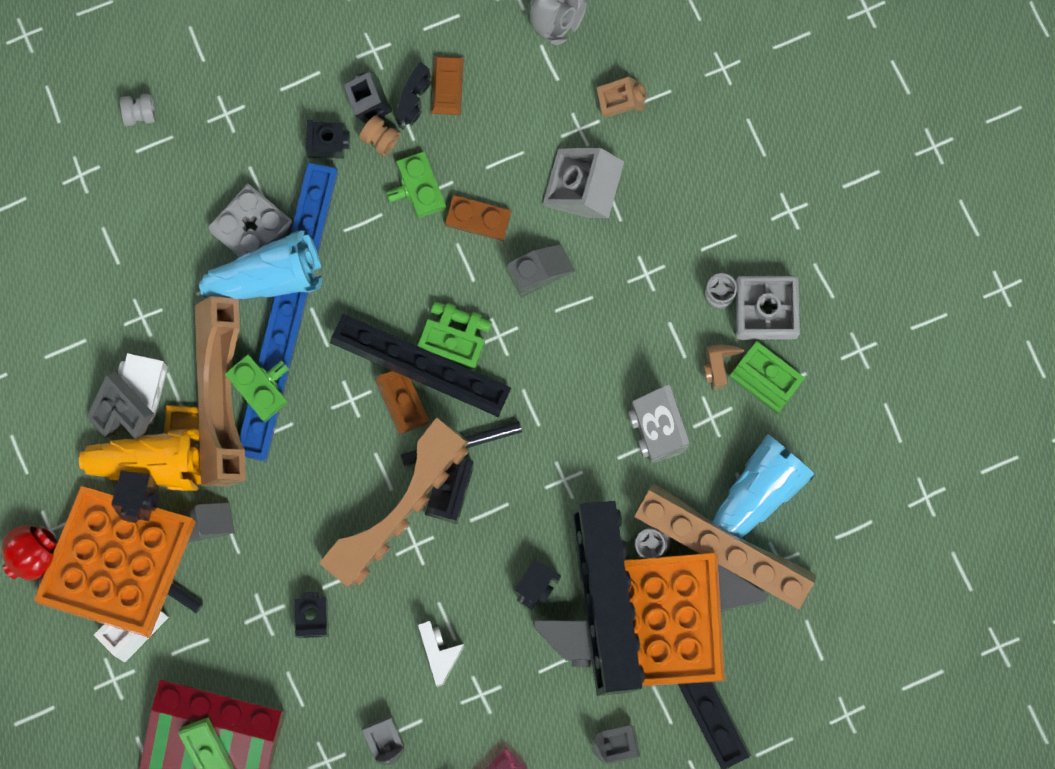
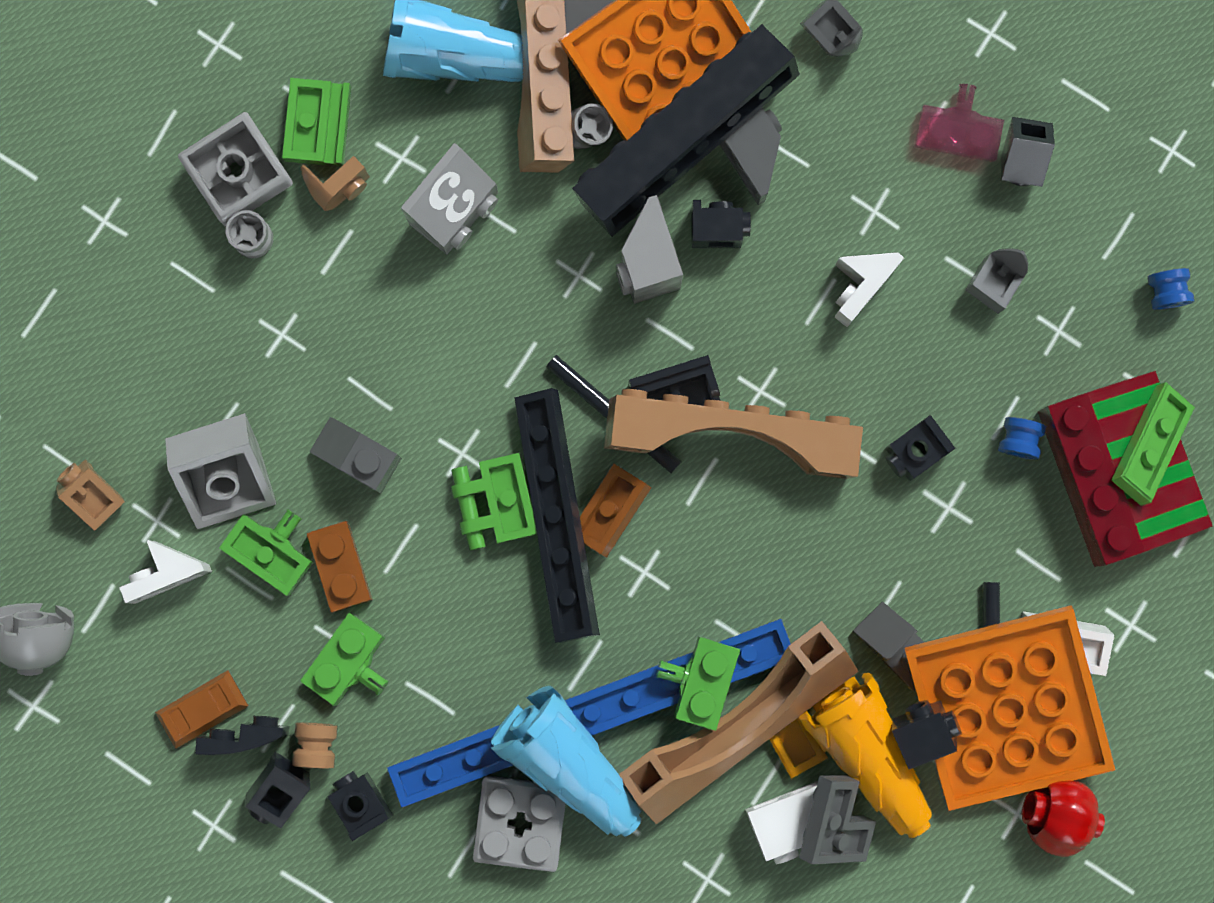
camera: 120 degrees left, 5 degrees up
none -> white slope [119,540,212,604]
none -> bright green plate [219,509,313,596]
none -> light grey slope [616,195,683,304]
none -> blue wheel [998,417,1046,460]

